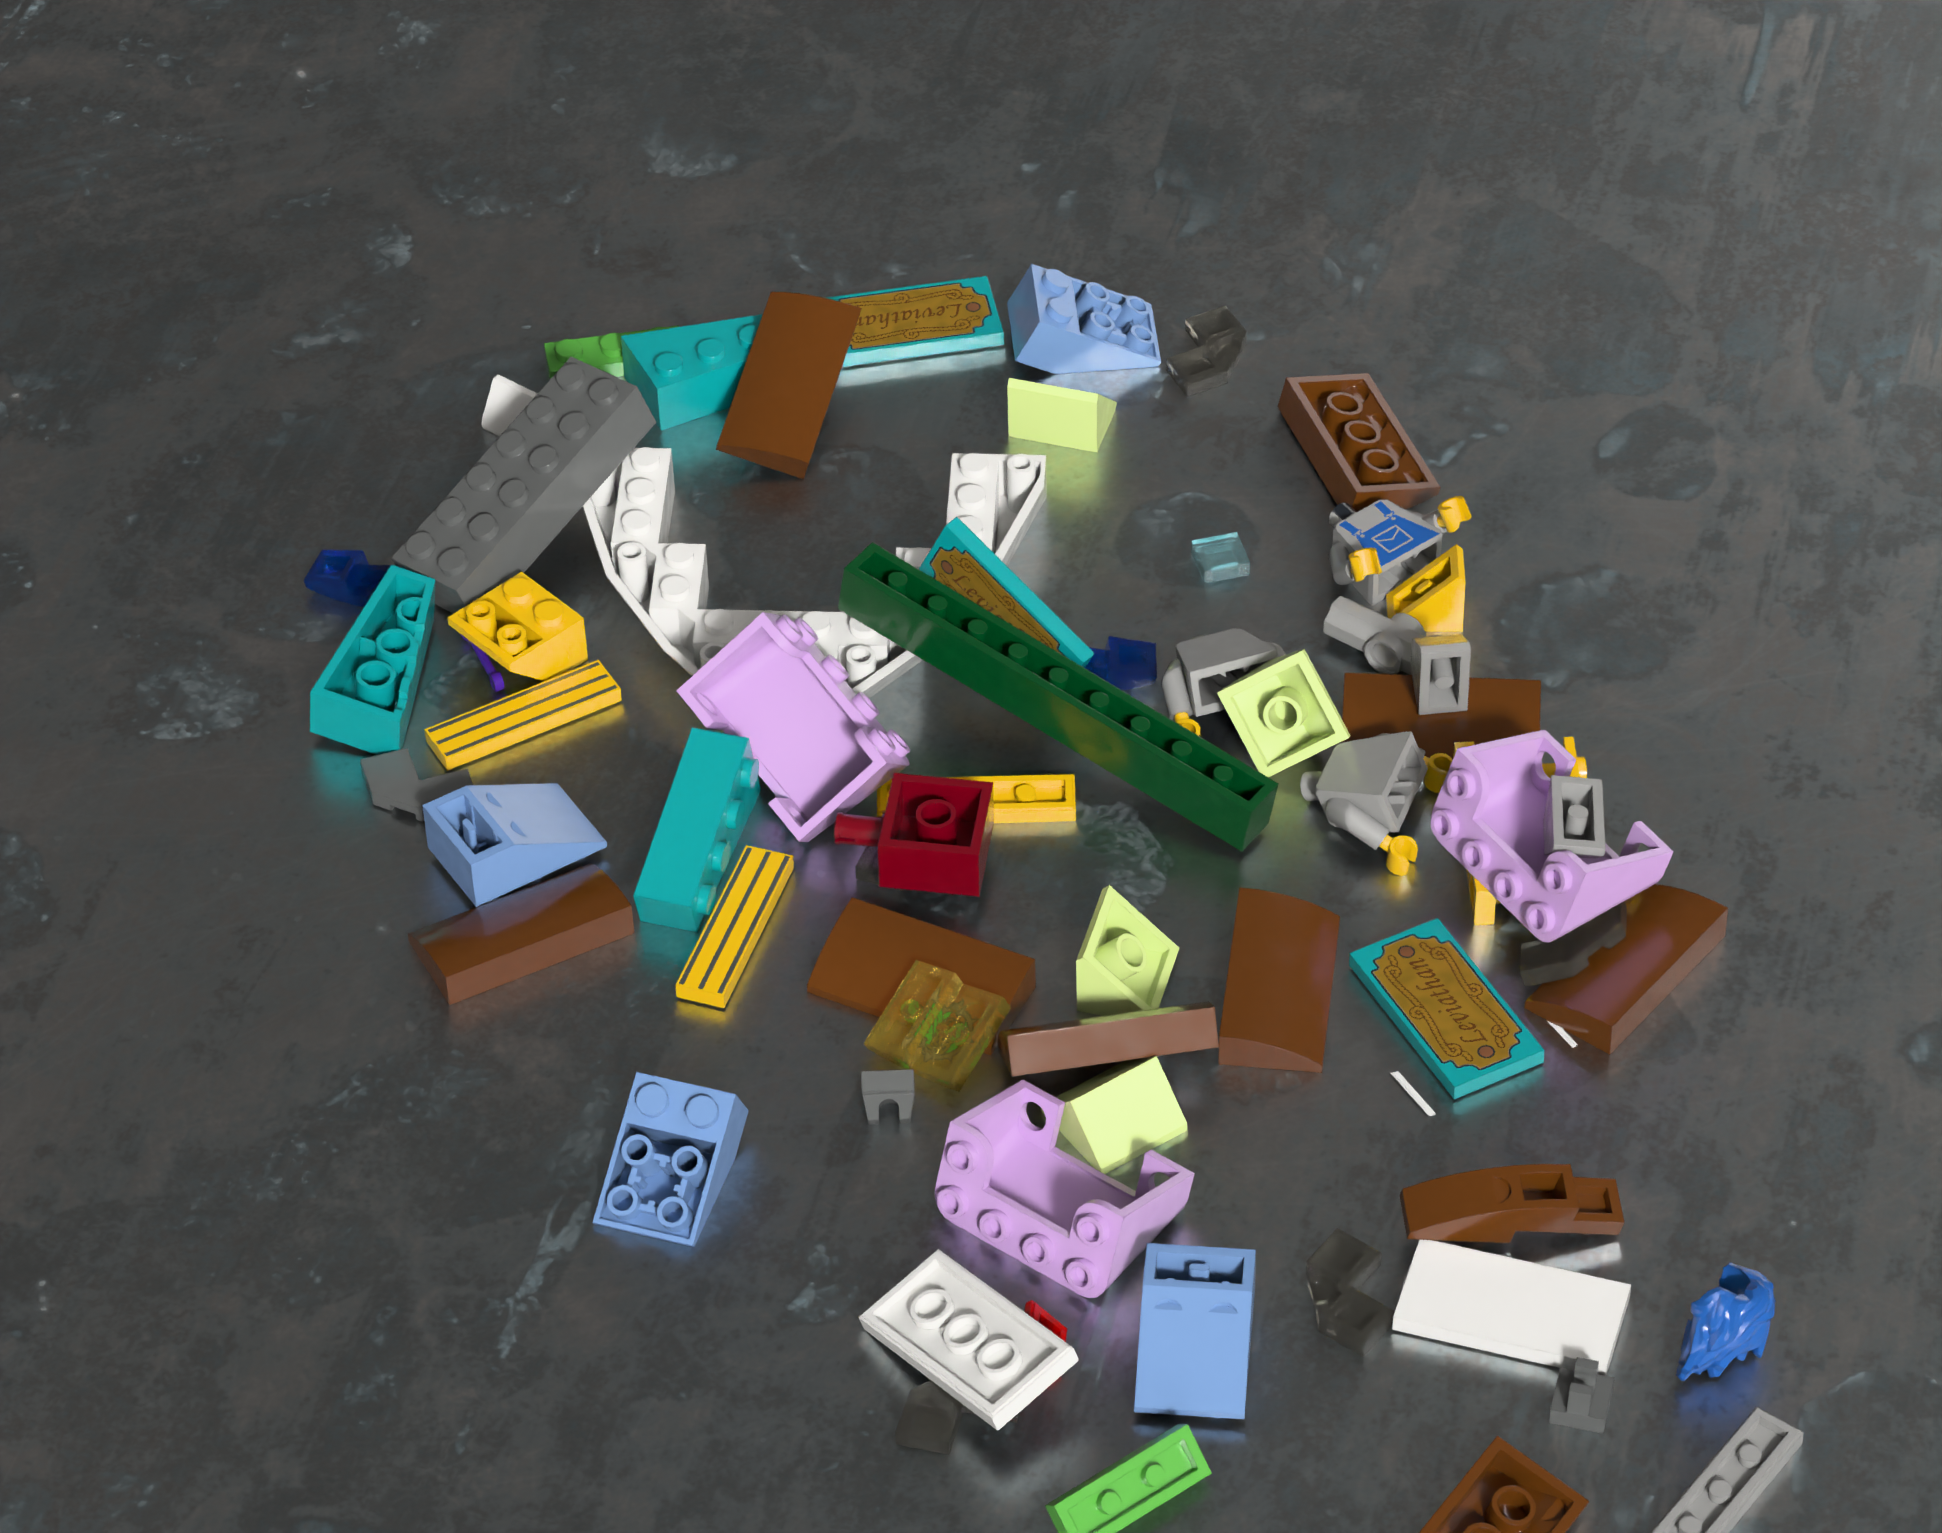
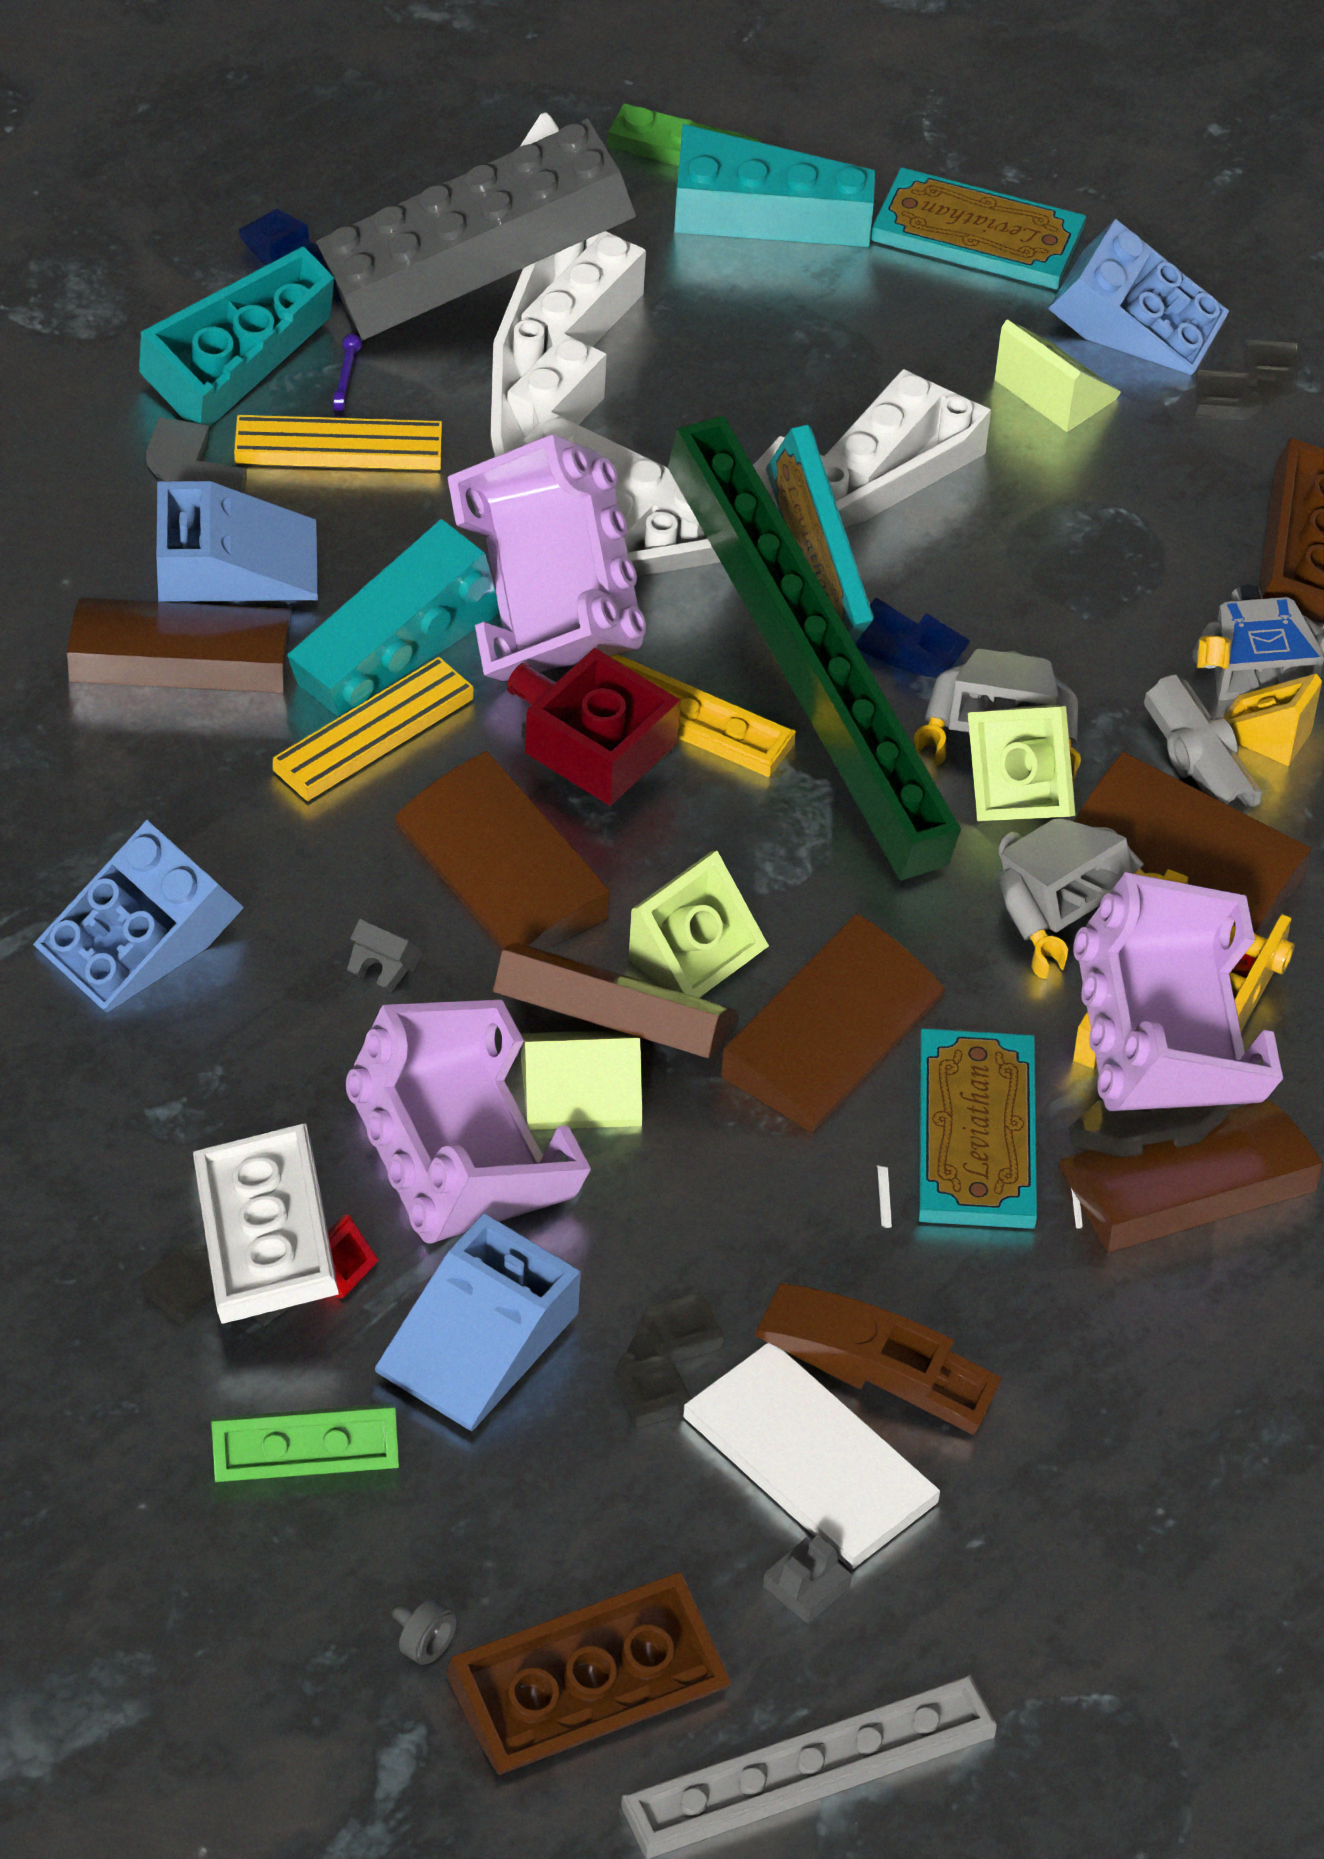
camera: 25 degrees right, 5 degrees up
yellow slope [447,571,588,681] -> none
reddish brown slope [716,292,862,479] -> none
clear yellow slope [863,960,1011,1092] -> none
clear light blue tile [1191,532,1250,584] -> none
light grey slope [1410,634,1471,715] -> none
light grey slope [1543,775,1606,859] -> none
blue hair [1676,1262,1776,1381] -> none

